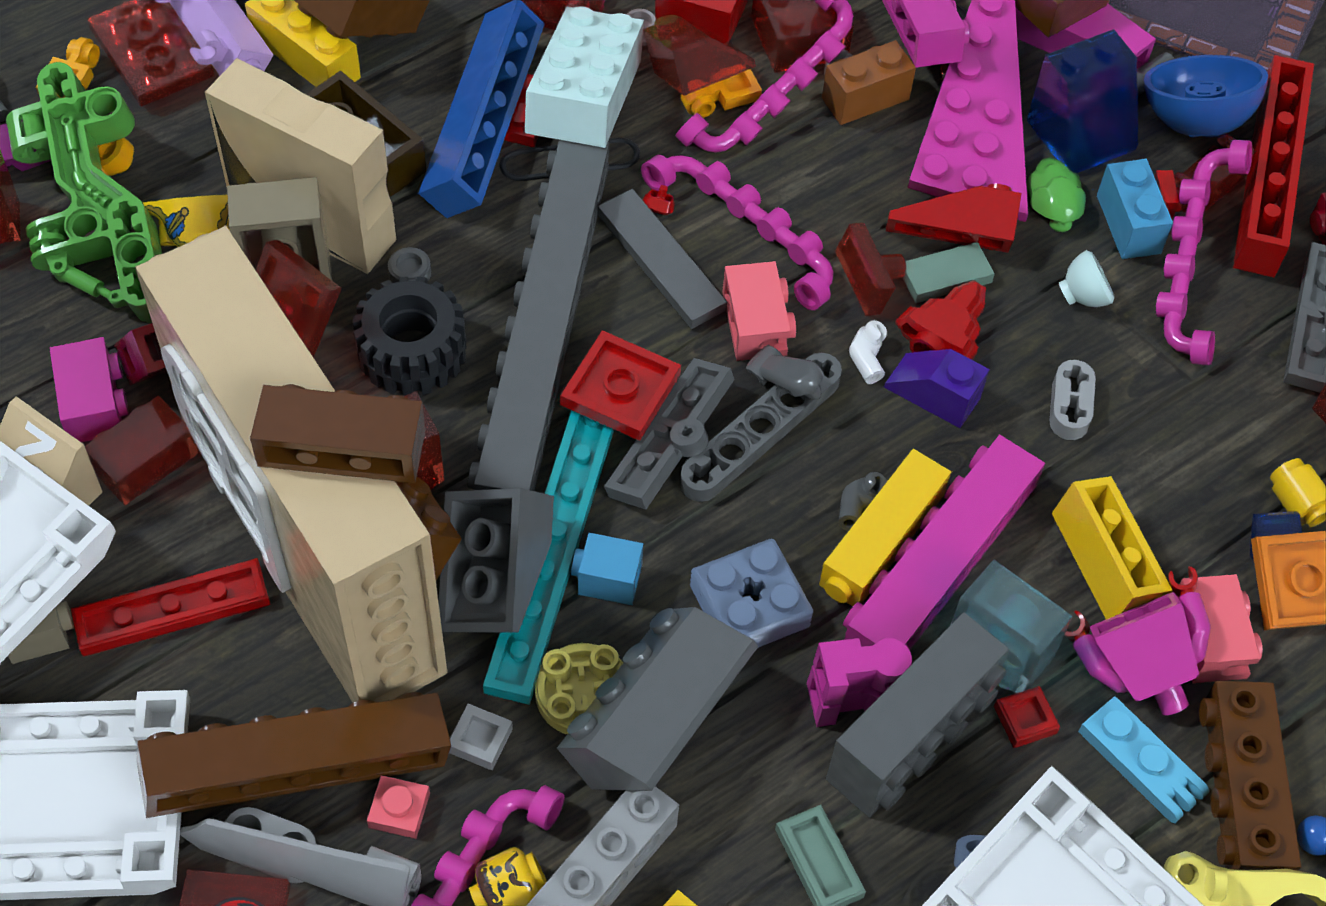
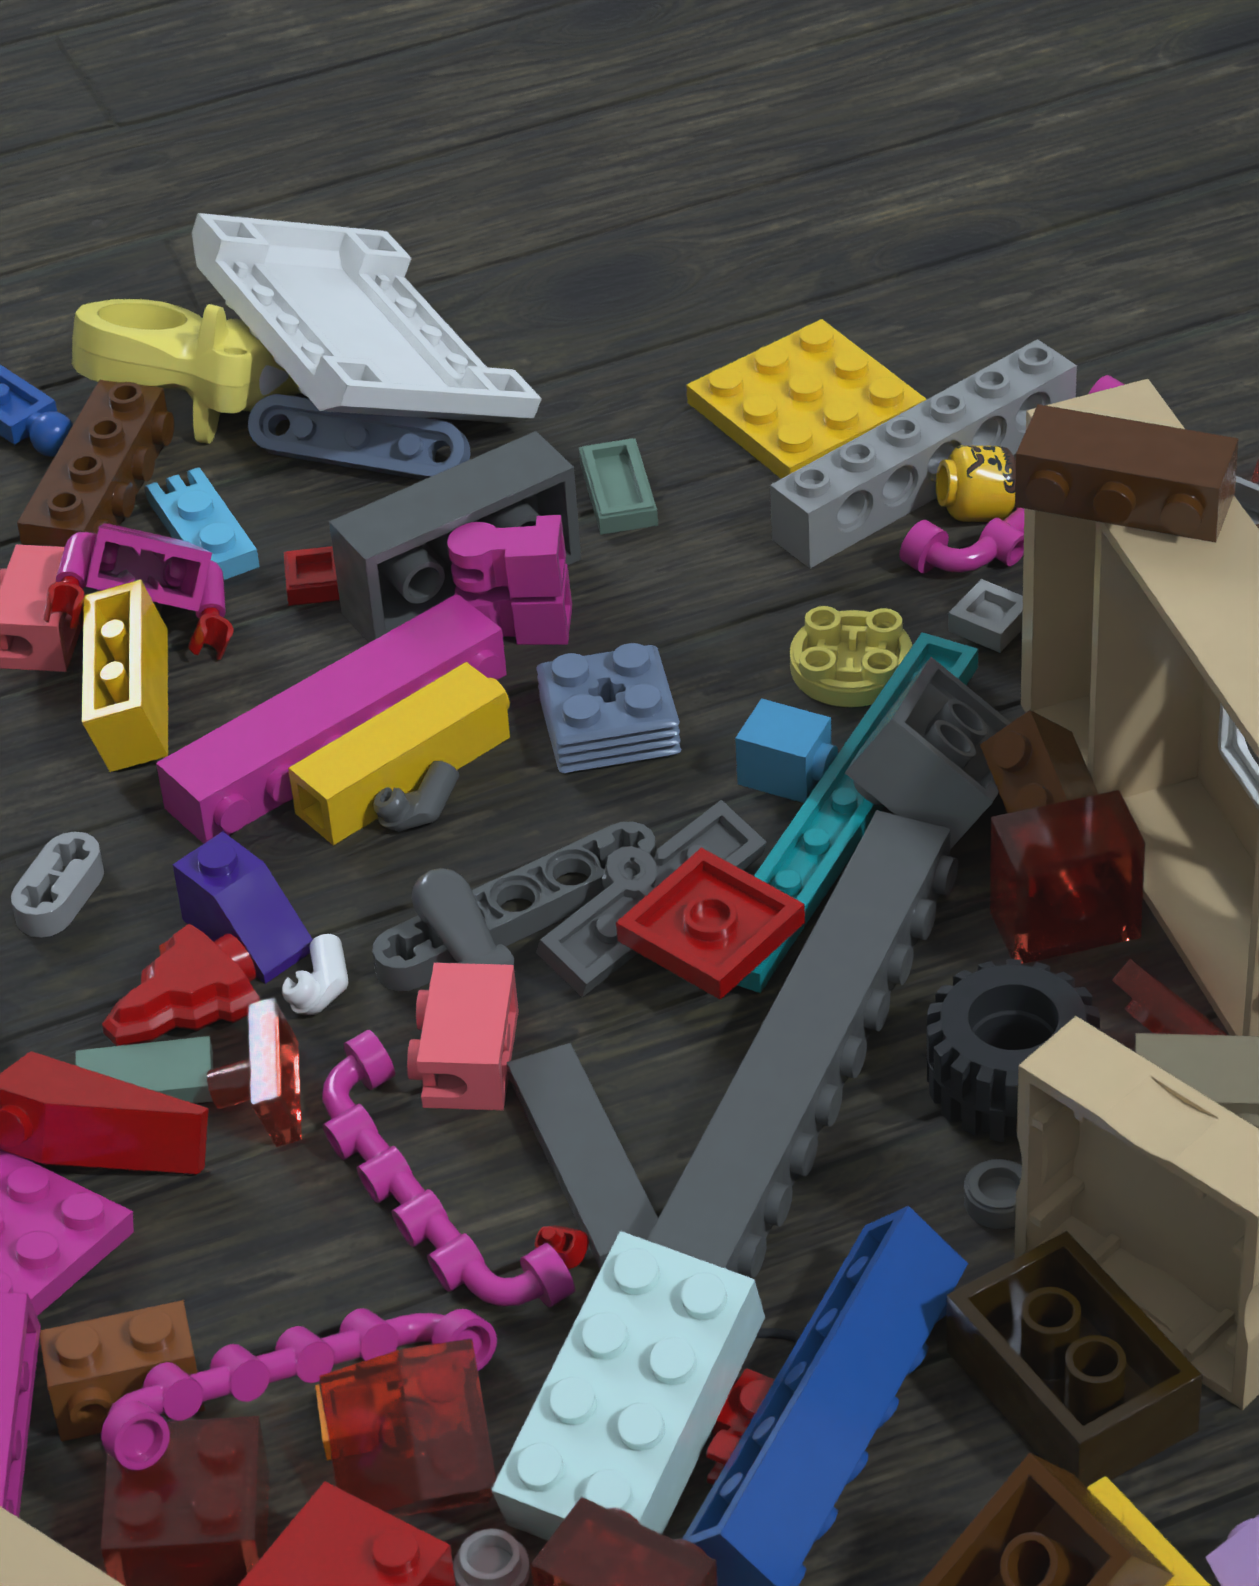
camera: 160 degrees left, 15 degrees down
dark grey slope [557,607,758,791] -> none
clear light blue brick [951,560,1073,693] -> none

